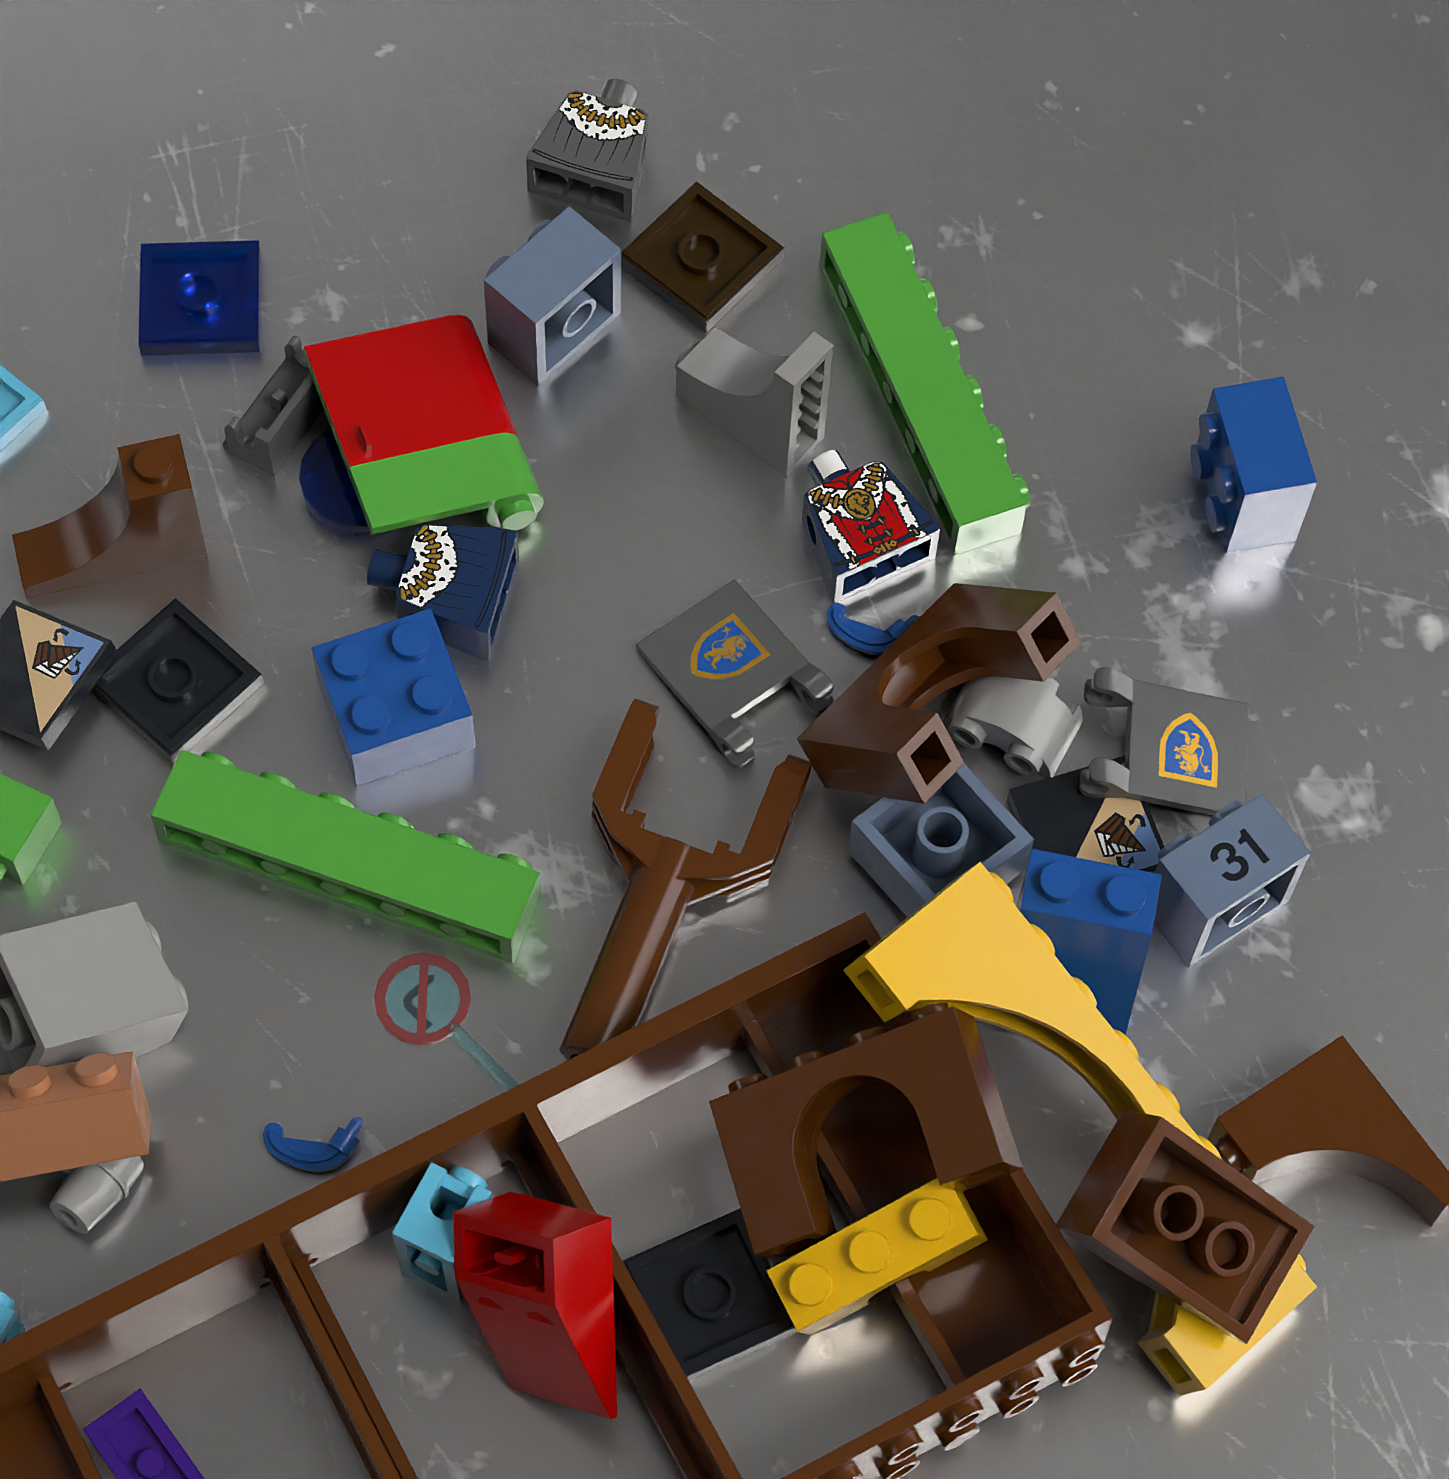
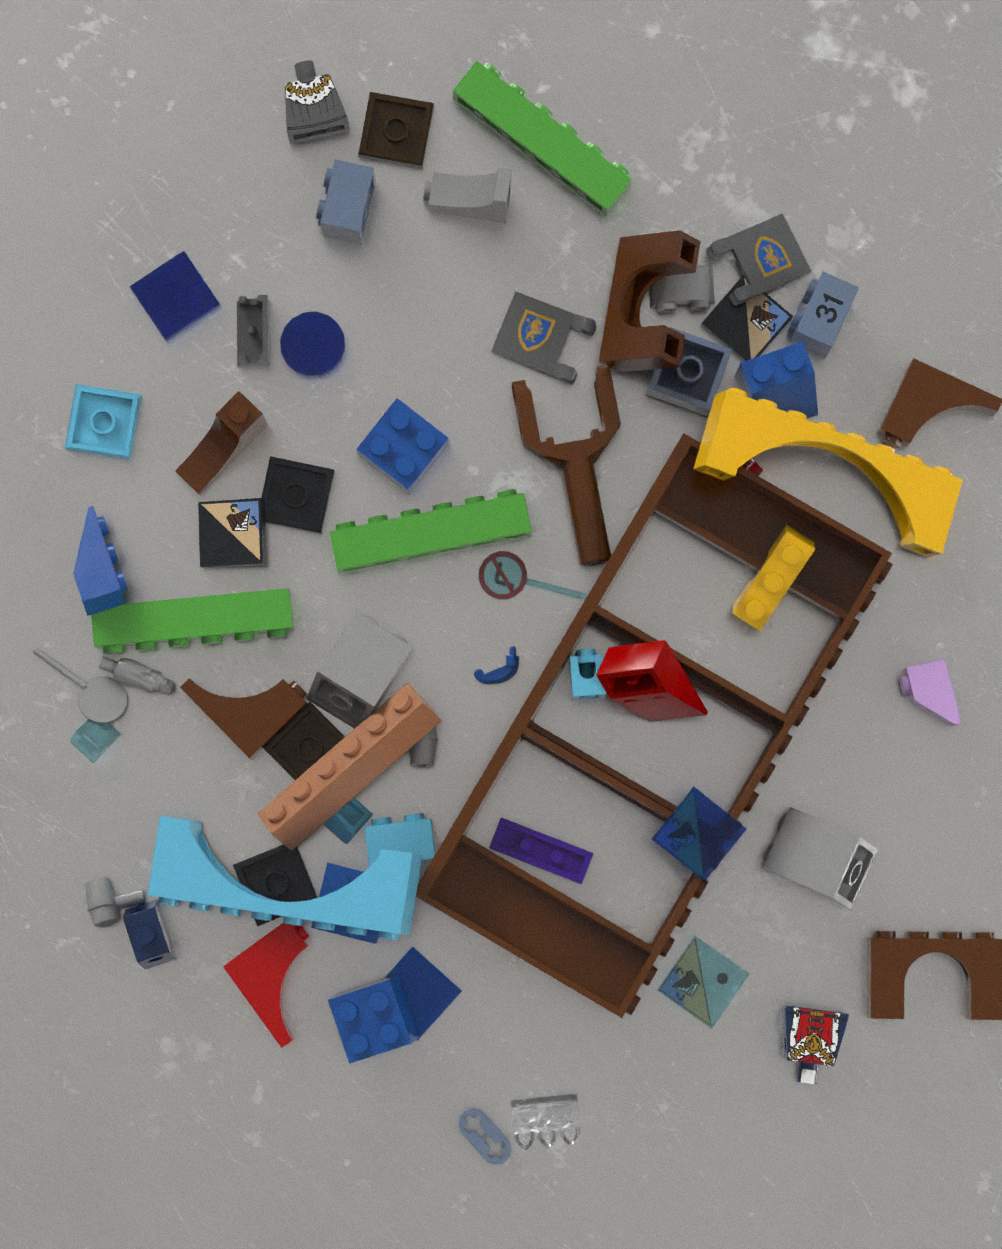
camera: 30 degrees left, 20 degrees up
red door [303,315,544,535] -> none
dark blue torso [367,524,519,661] -> none
black tile [623,1208,797,1381] -> none
reddish brown arch [709,1003,1023,1261] -> none
torso [802,450,940,603] -> none
blue piece [827,603,919,655] -> none
reddish brown slope [1056,1109,1315,1344] -> none
blue brick [1190,377,1317,553] -> none

